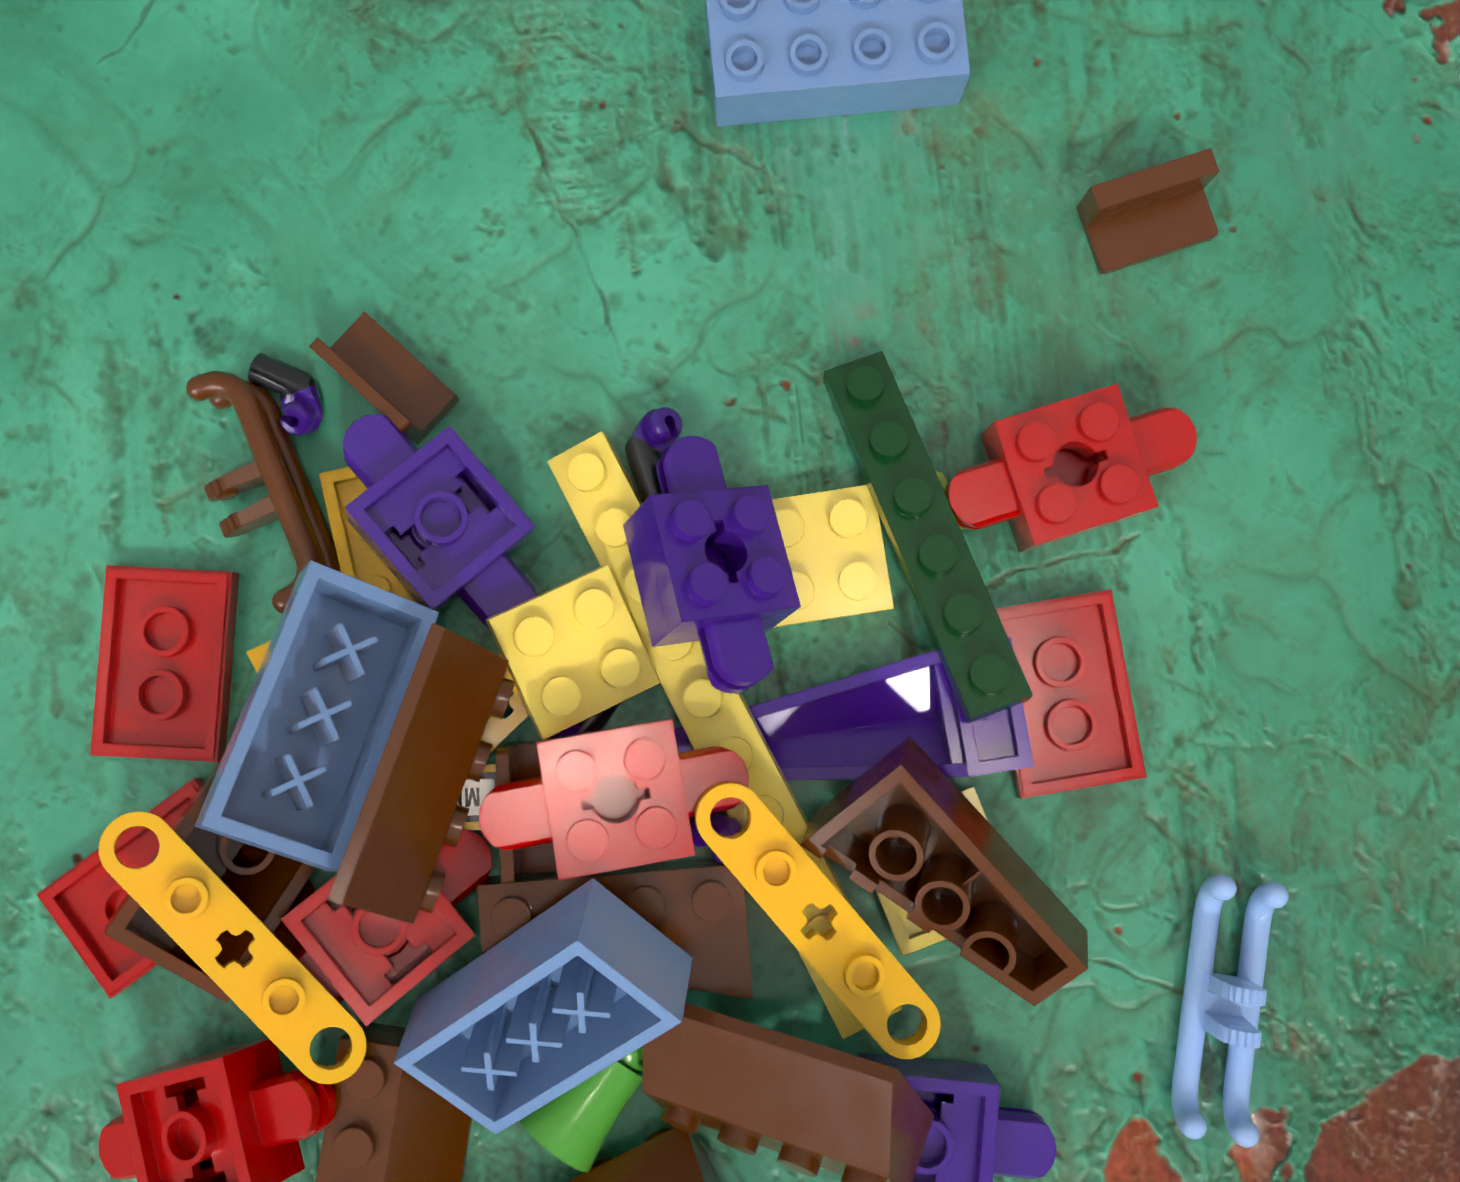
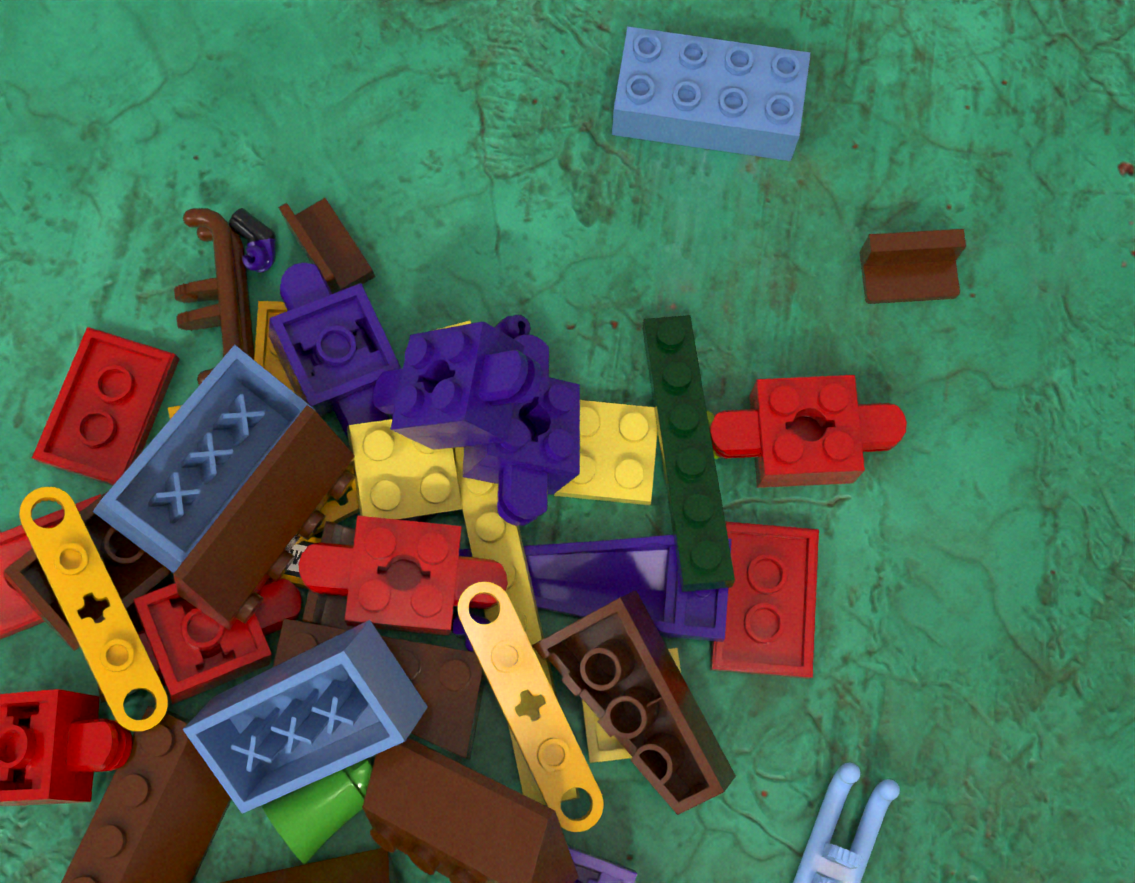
camera: 15 degrees right, 10 degrees down
none -> dark purple brick [373,321,542,450]

